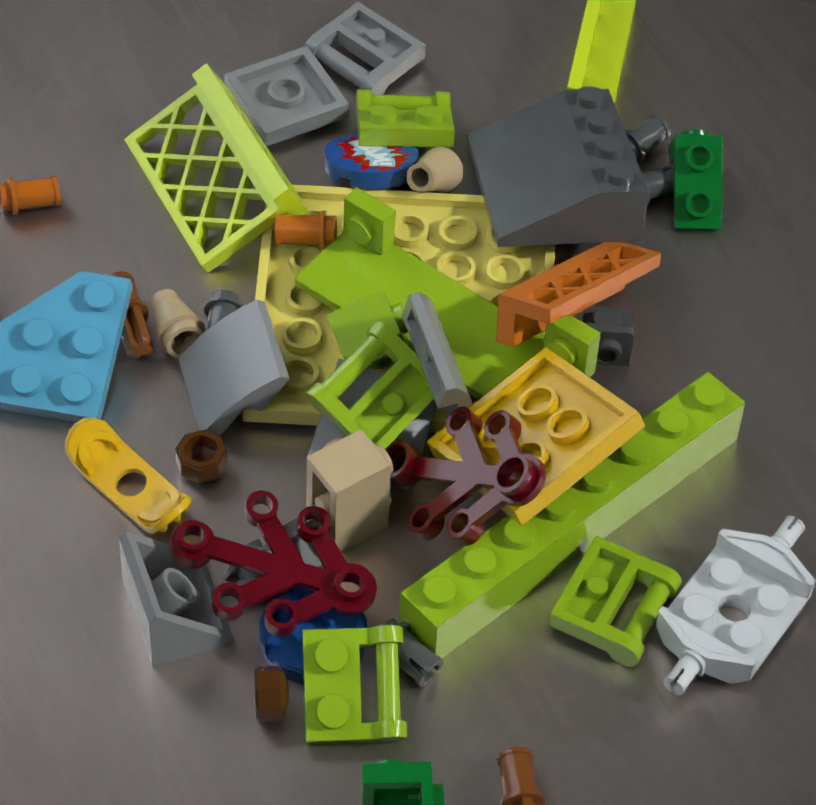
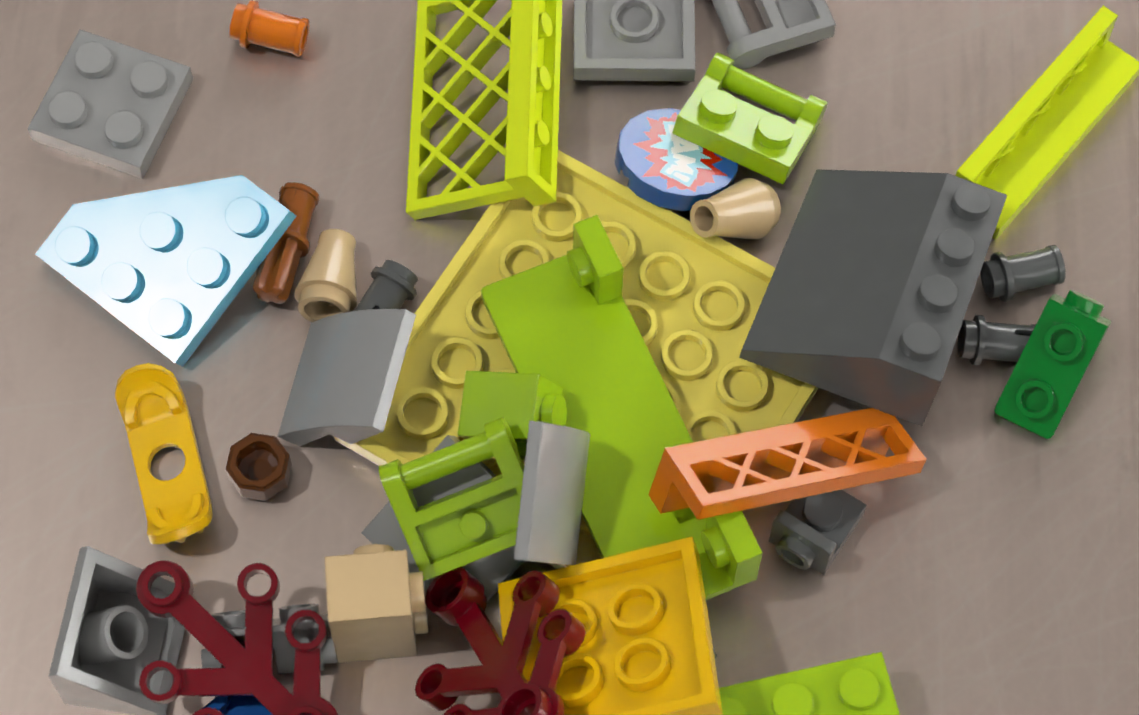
camera: 30 degrees right, 15 degrees up
orange pin [275,211,337,250] -> none

